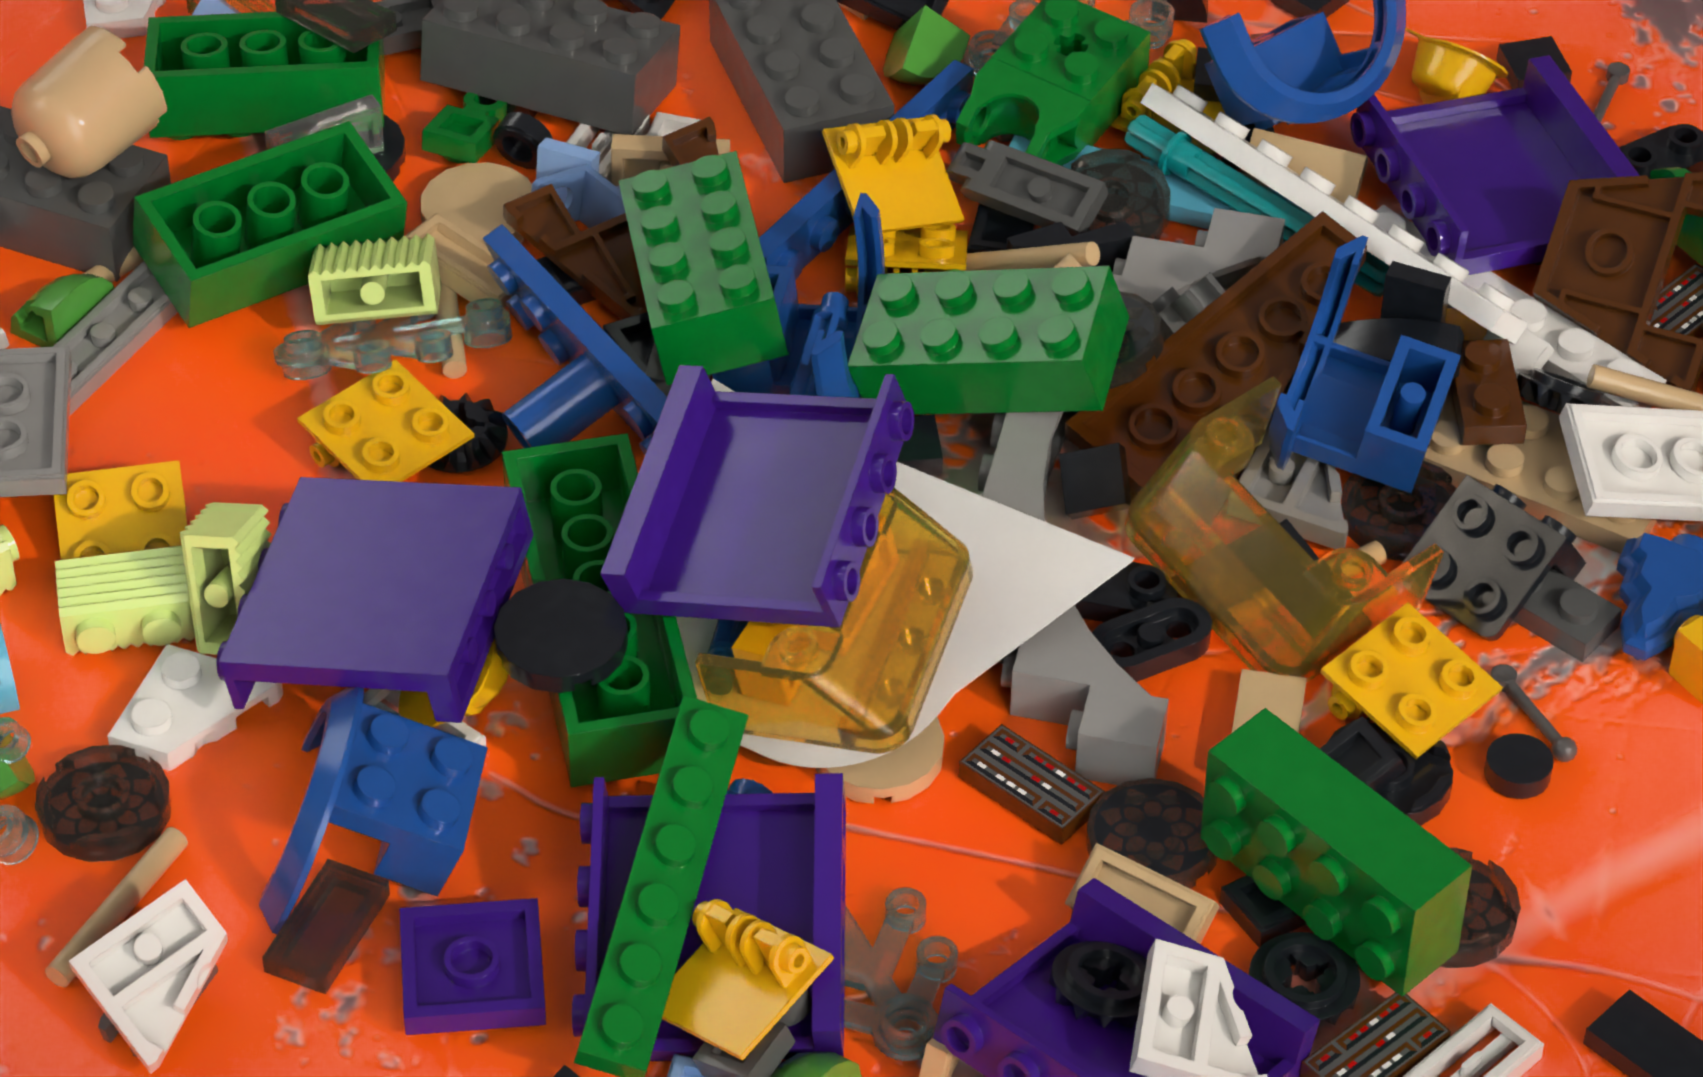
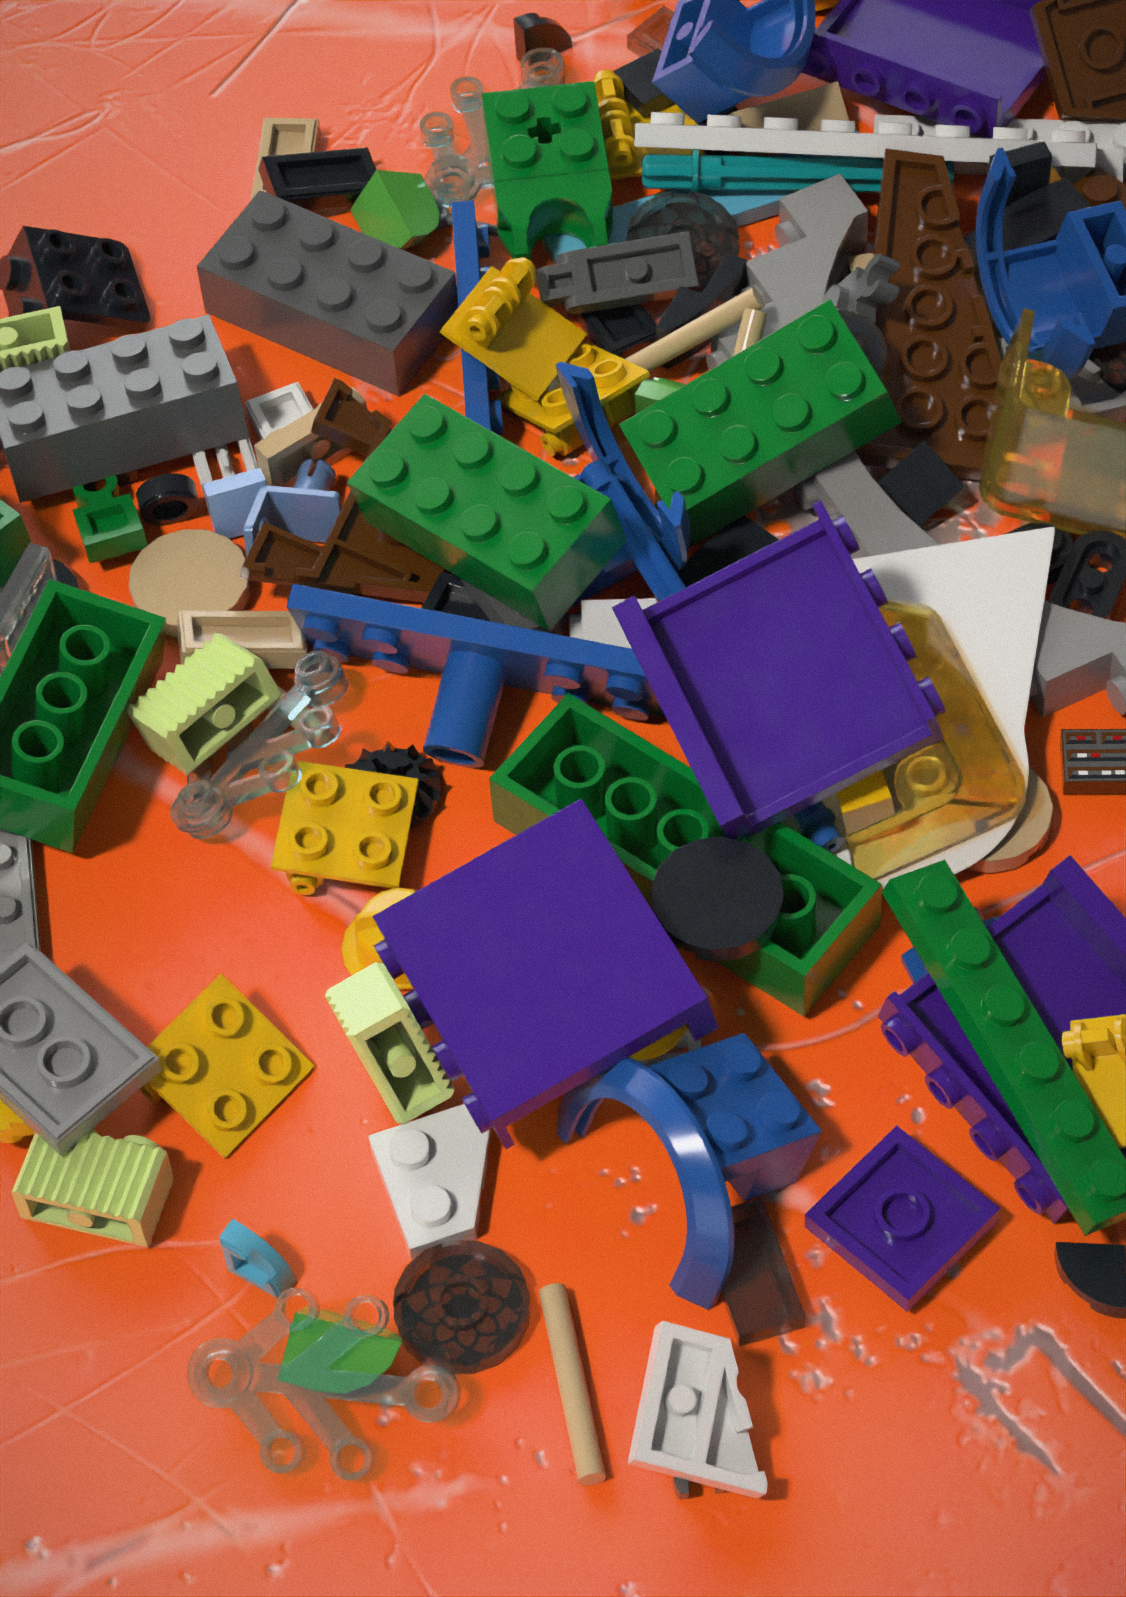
camera: 35 degrees left, 10 degrees up
yellowish green brick [55,545,195,656] -> none

